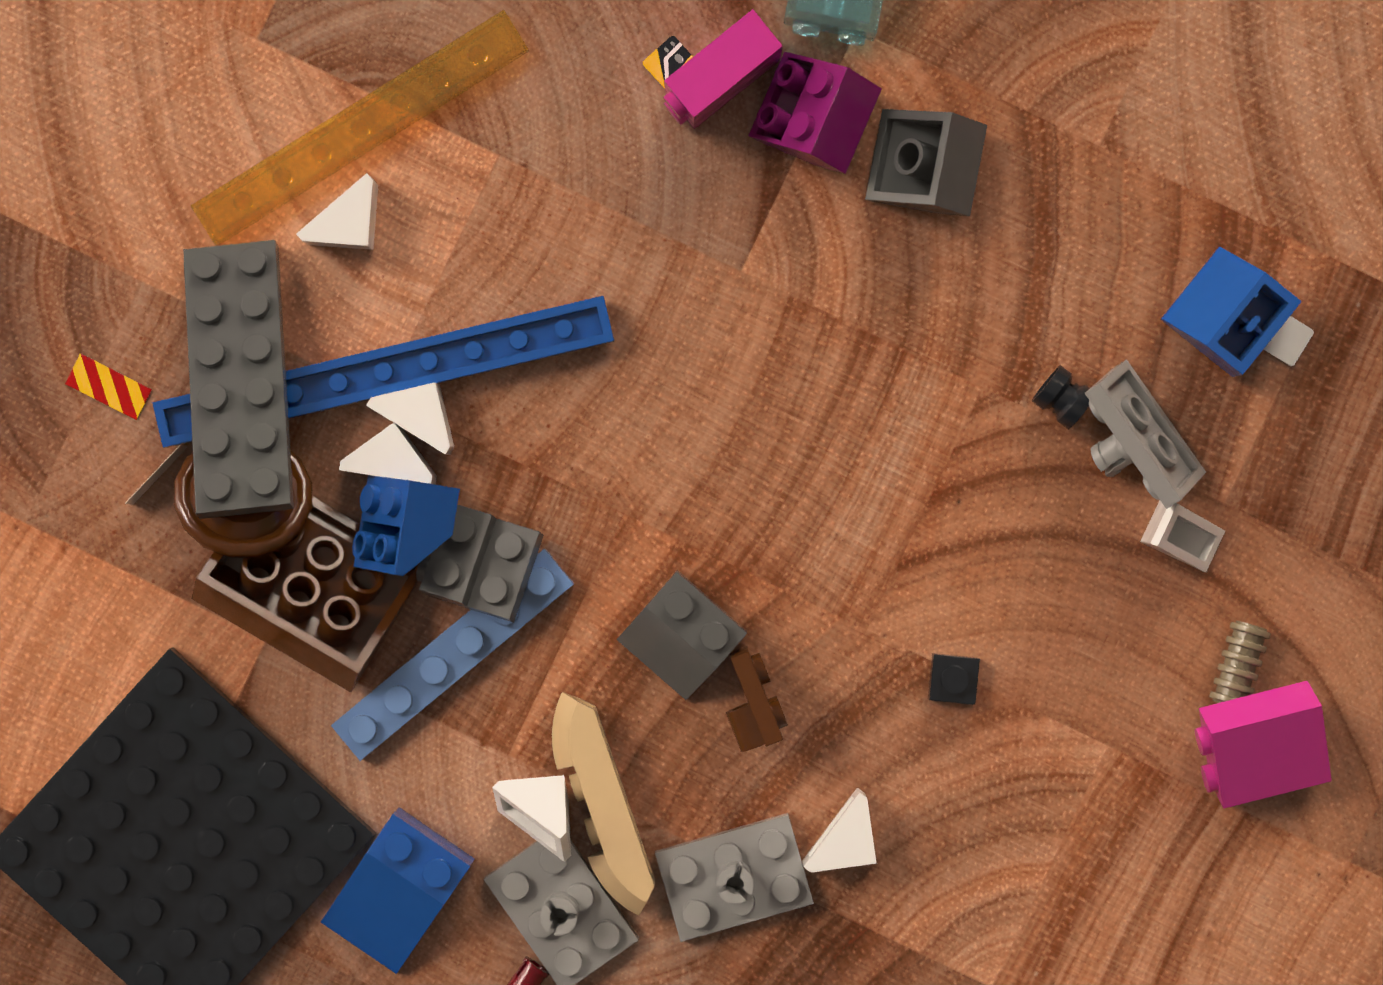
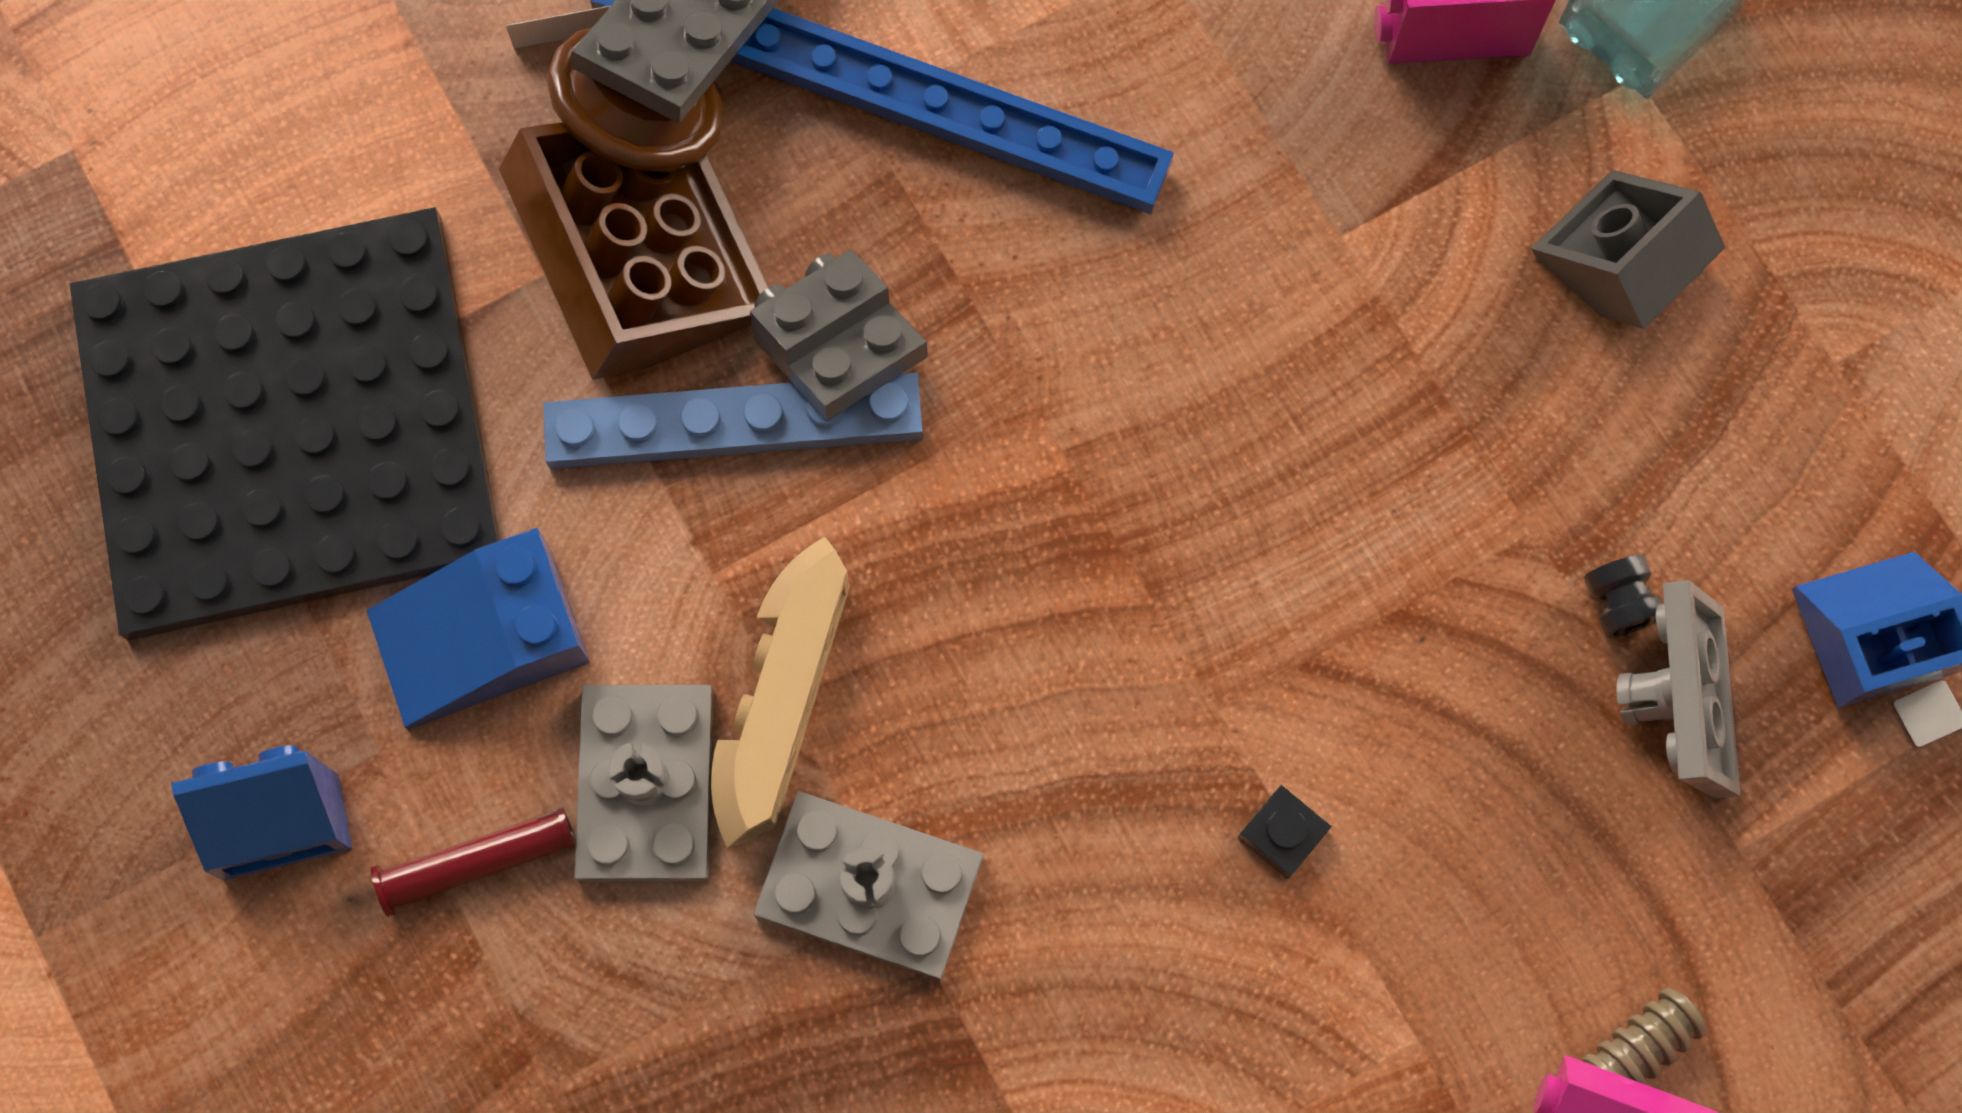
camera: 30 degrees right, 15 degrees down
white slope [339,422,437,485] -> none
blue slope [352,475,460,576] -> none
white slope [366,382,454,455] -> none
white slope [492,775,571,862] -> none
dark grey slope [617,570,747,700] -> none
reddish brown plate [726,646,788,752] -> none
magenta slope [748,51,882,174] -> none
white slope [802,788,876,873] -> none
white slope [1140,500,1225,572] -> none

